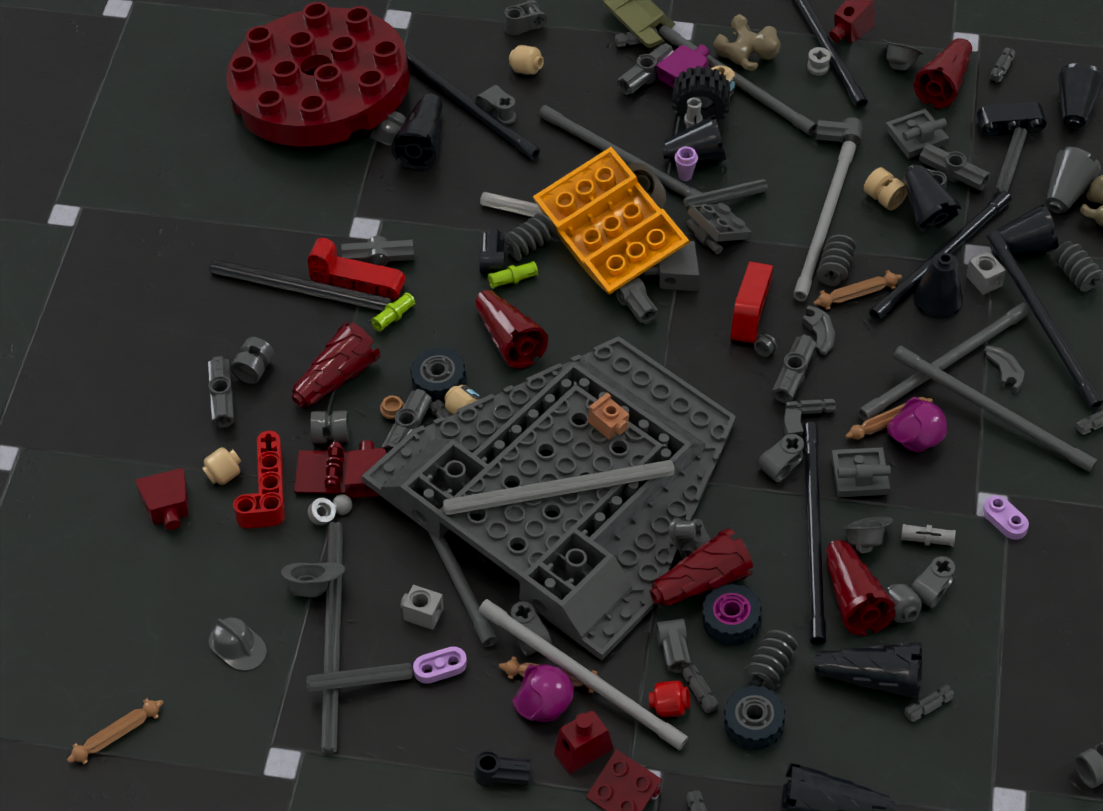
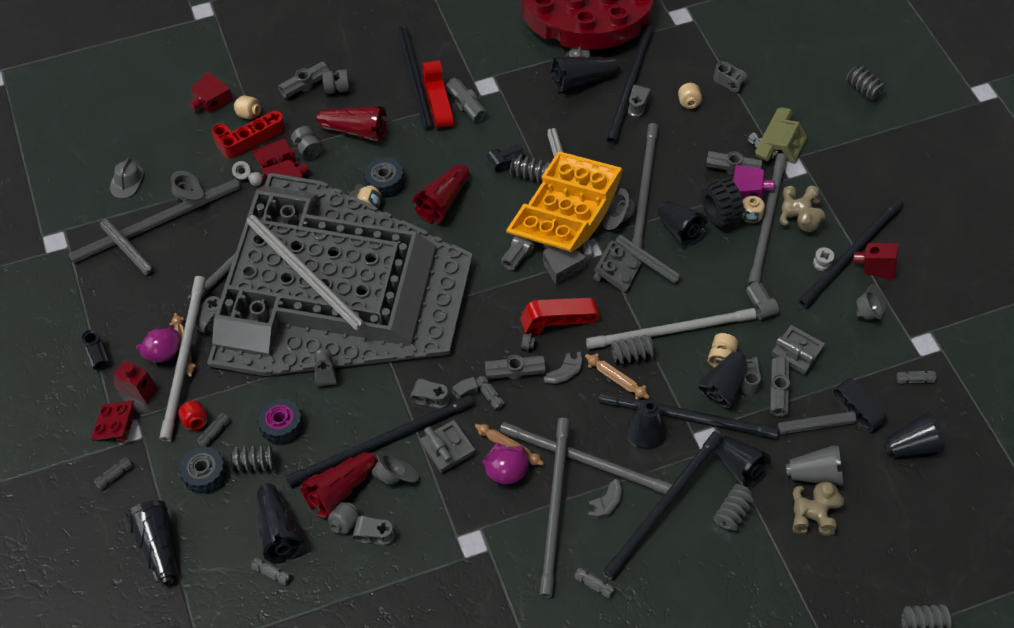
camera: 60 degrees right, 5 degrees up
medium nougat wheel [67,698,164,765] -> none
lime pin [371,293,416,332] -> none
medium nougat plate [380,395,404,419] -> none
dark grey piece [381,389,432,454] -> none
light grey brick [400,585,444,630] -> none
lavender plate [413,647,467,683] -> none
lime pin [488,261,538,289] -> none
nougat brick [588,392,629,440] -> none
dark red cone [649,528,753,606] -> none
dark grey piece [656,619,691,673] -> none
lavender cone [675,147,698,181] -> none
light grey pin [684,97,703,129] -> none
light grey pin [901,524,956,547] -> none
dark red cone [913,38,973,108] -> none
light grey brick [966,251,1006,295] -> none
lavender plate [983,496,1029,540] -> none

